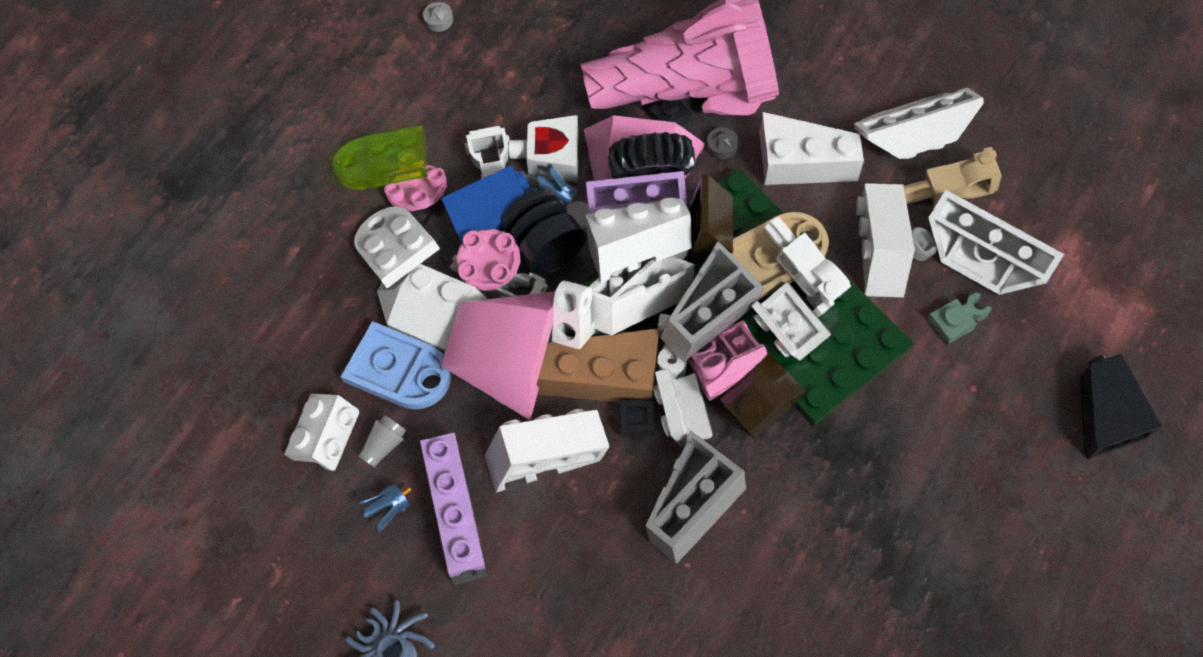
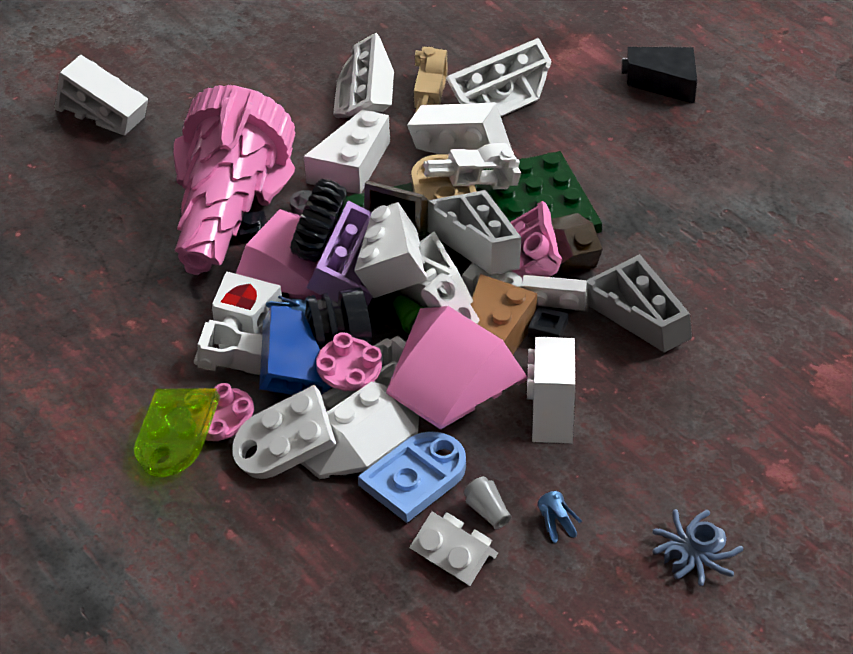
camera: 70 degrees left, 20 degrees down
lavender piece [420,433,488,585] -> none
light grey tile [423,2,453,32] -> none
white bracket [751,282,831,360] -> none
sand green plate [927,293,992,345] -> none

